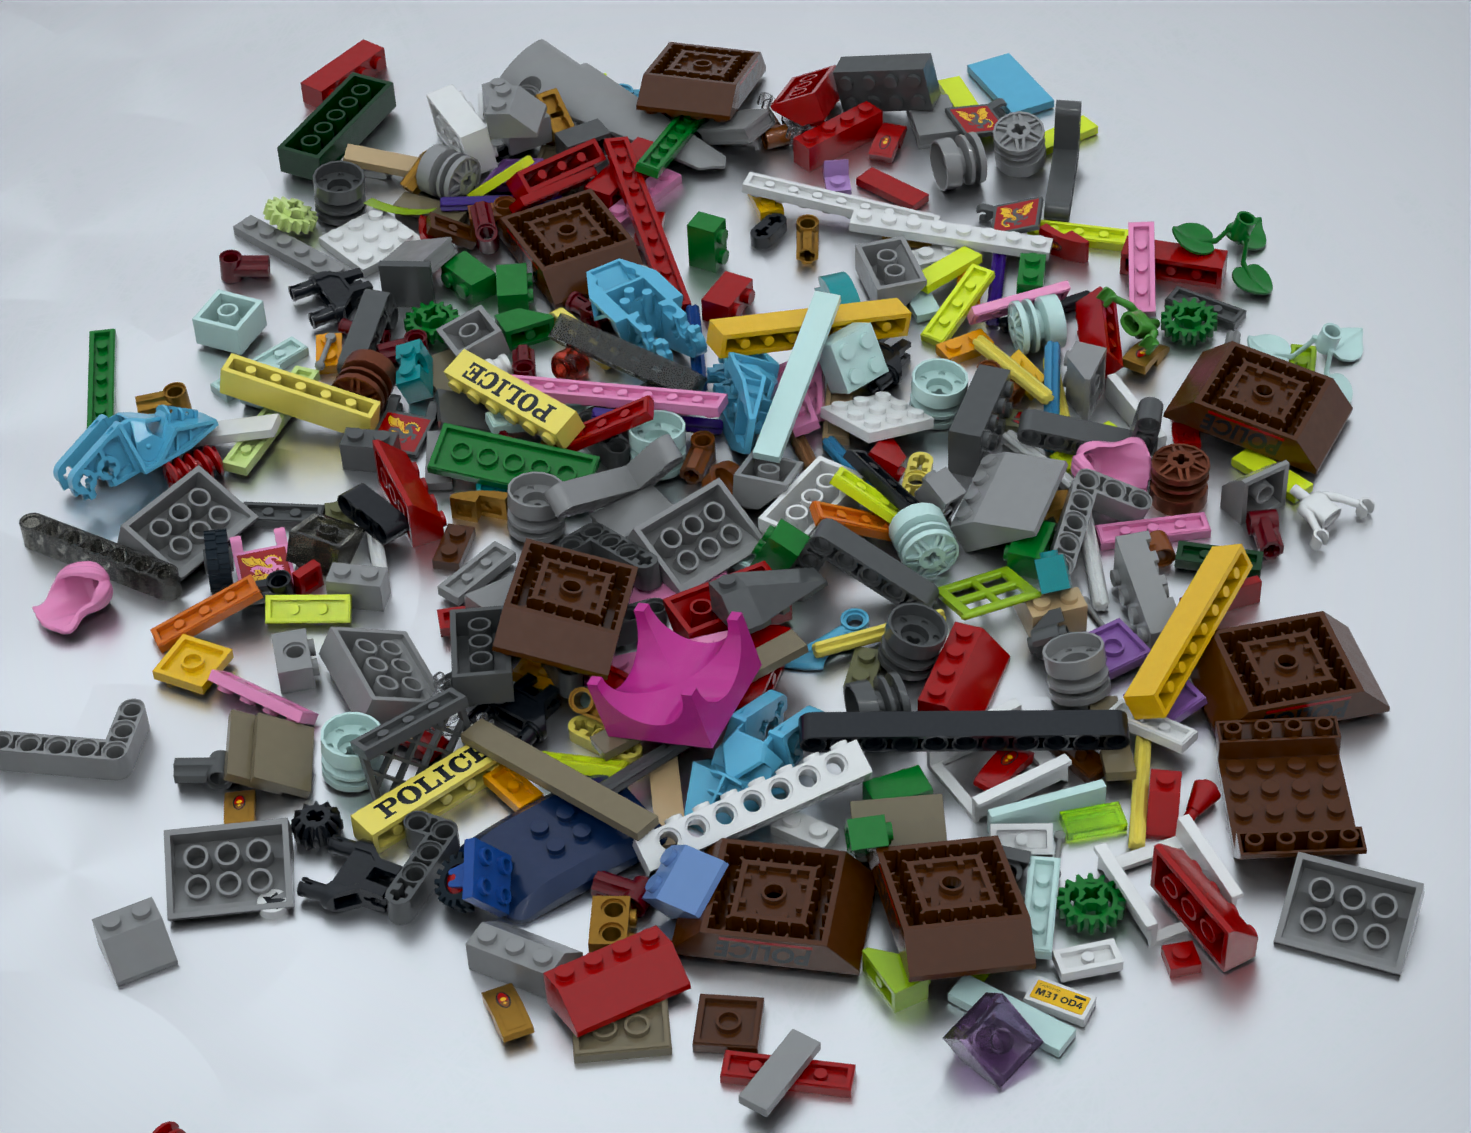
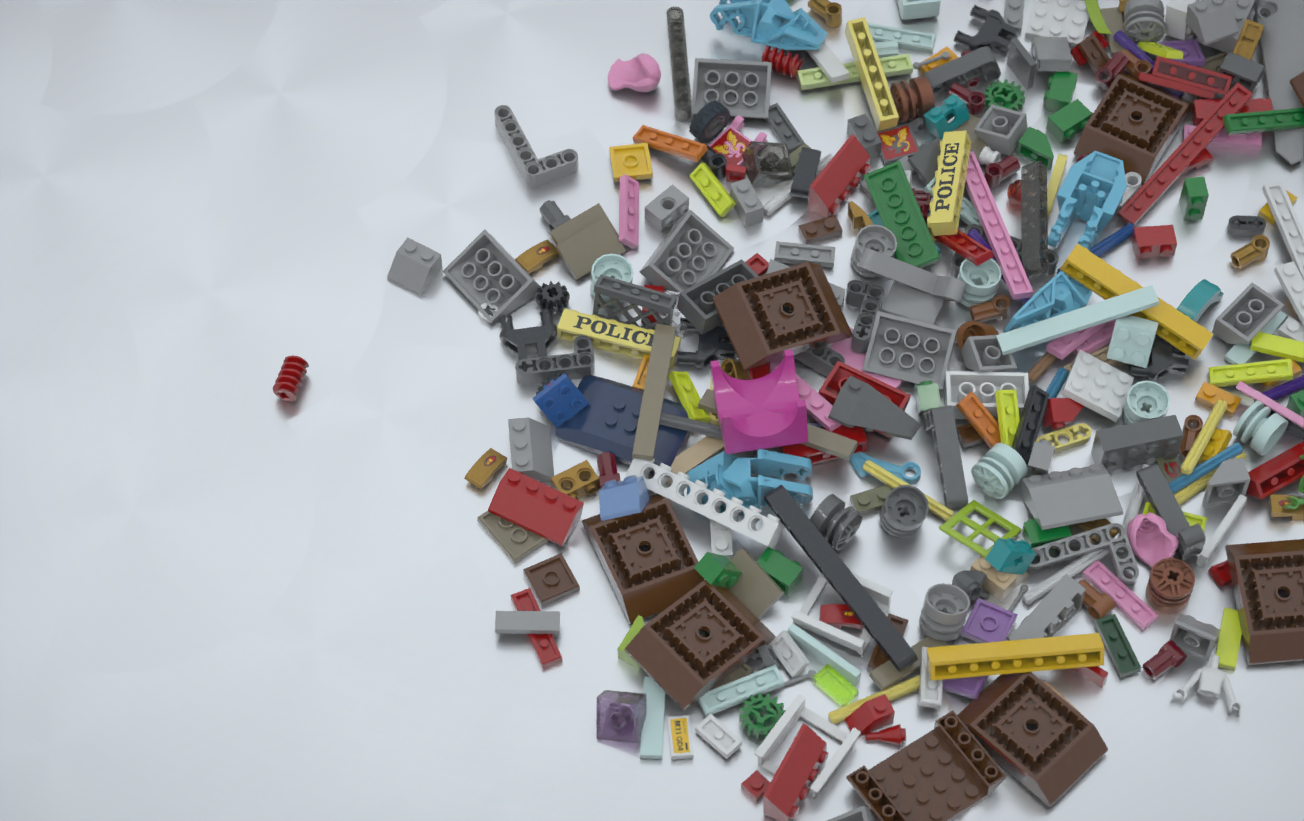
camera: 55 degrees right, 15 degrees up
red slope [918,622,1010,711] -> none

